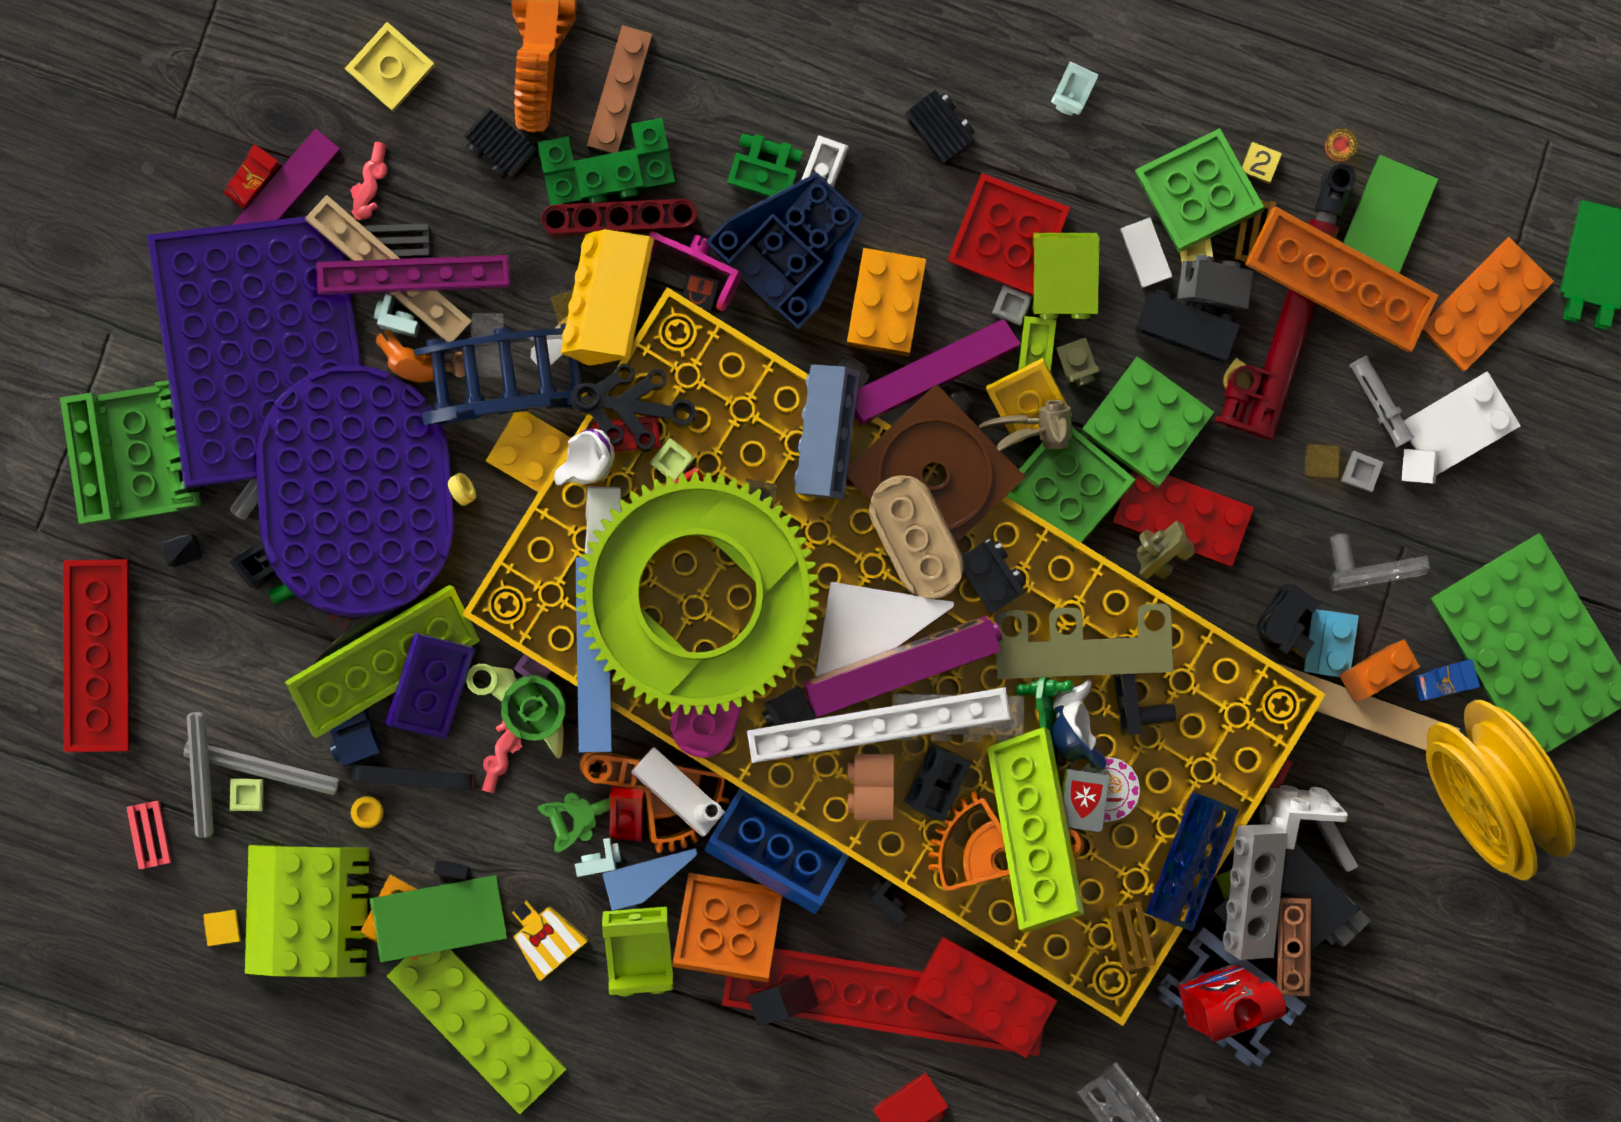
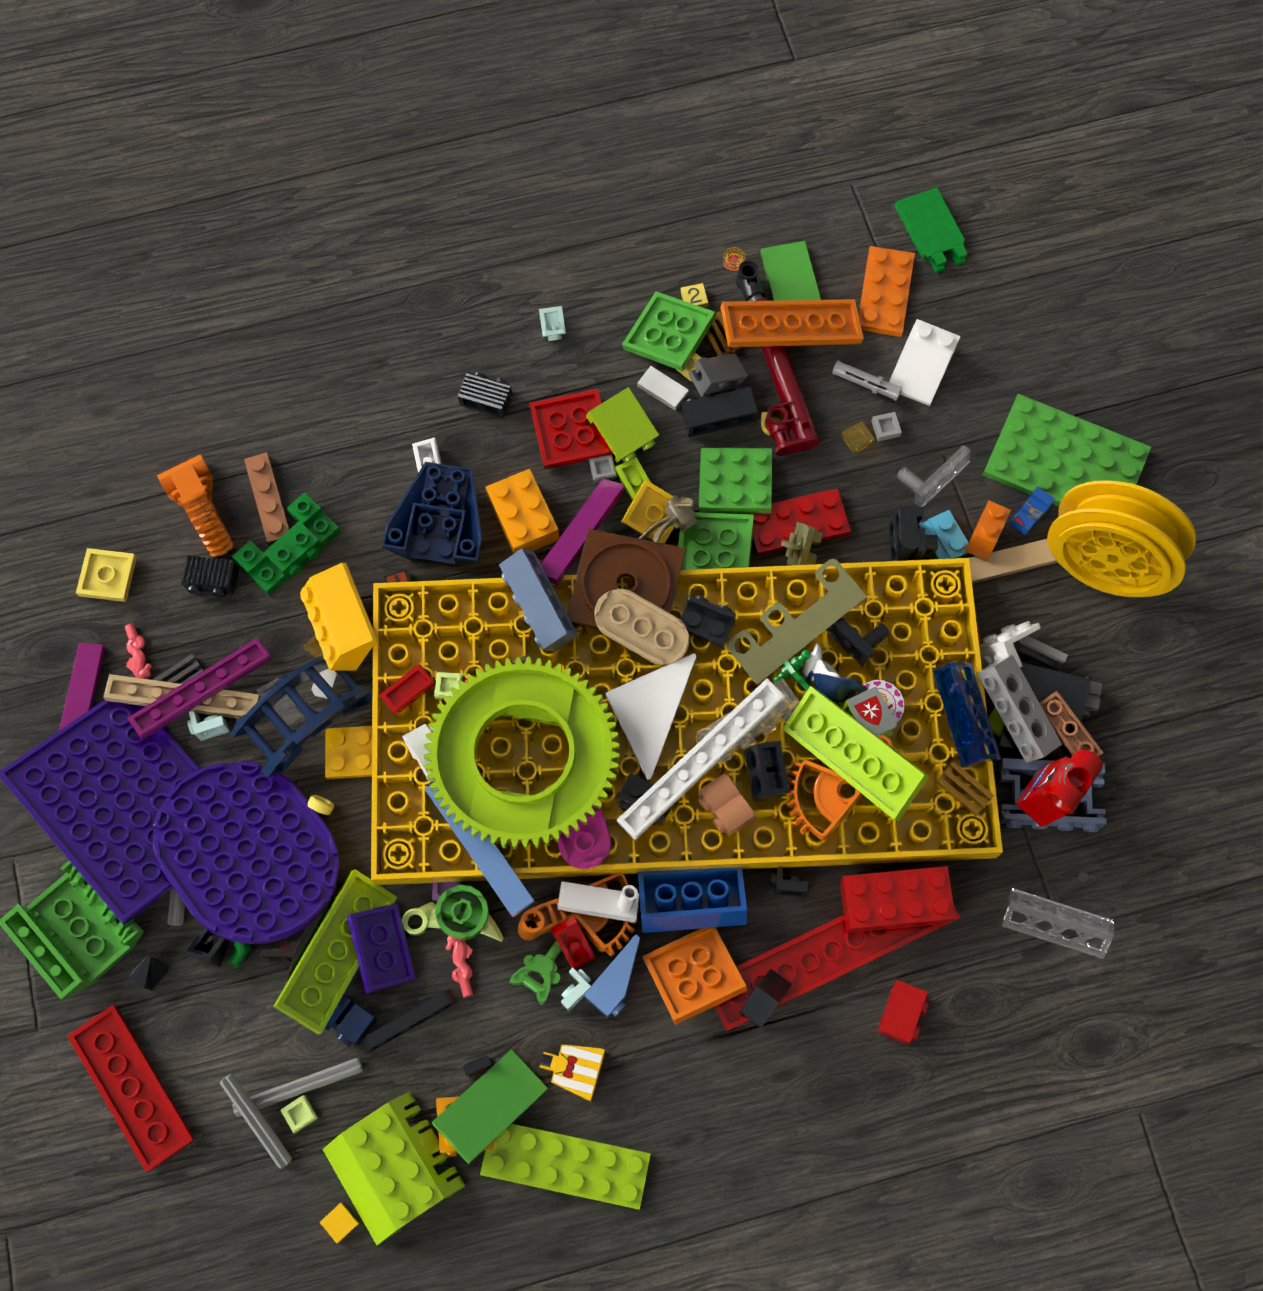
camera: 30 degrees left, 15 degrees down
coral tile [126,800,172,870] -> none
red leg [224,144,282,209] -> none
yellow tile [351,796,384,828] -> none
orange arm [376,330,465,383] -> none
dark red beam [541,199,698,238] -> none
white hair [554,429,615,486] -> none
black plant [571,364,696,452] -> none
lime panel [602,907,673,997] -> none
dark pink piece [649,231,742,312] -> none
green plate [727,133,803,197] -> none
magenta brick [803,616,1003,717] -> none
olive bracket [1055,337,1100,387] -> none
white tile [1402,449,1438,483] -> none

